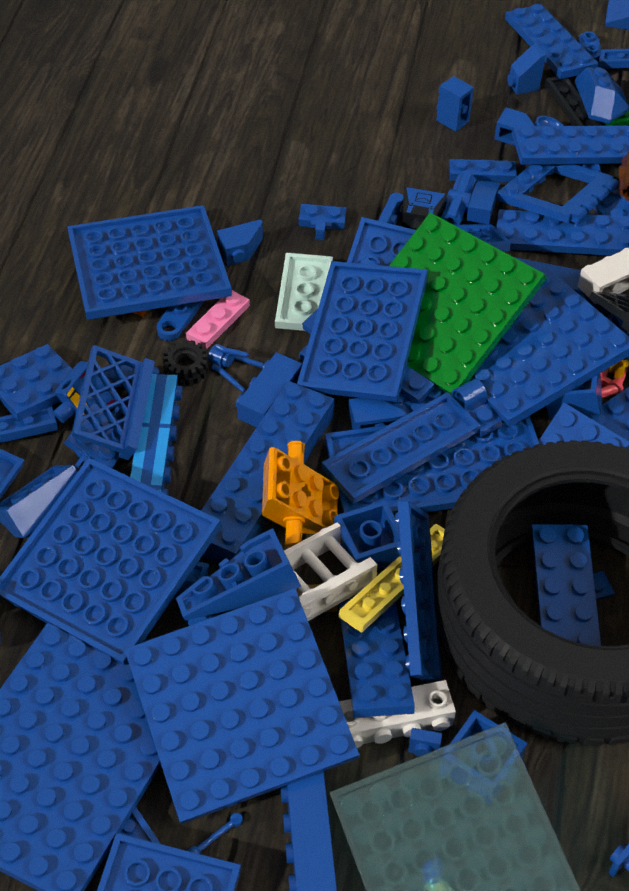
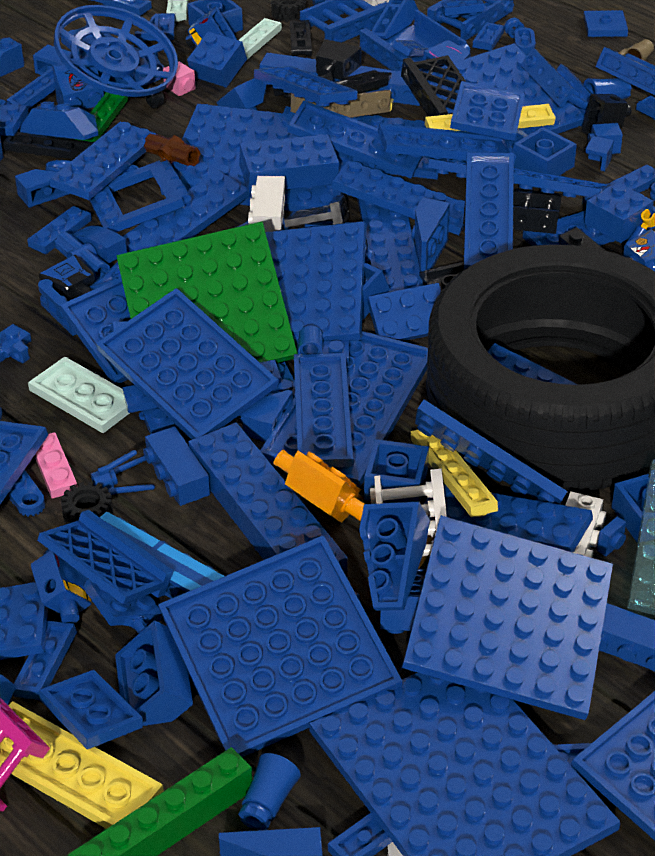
camera: 55 degrees left, 10 degrees down
blue hinge [188,813,243,854] -> none

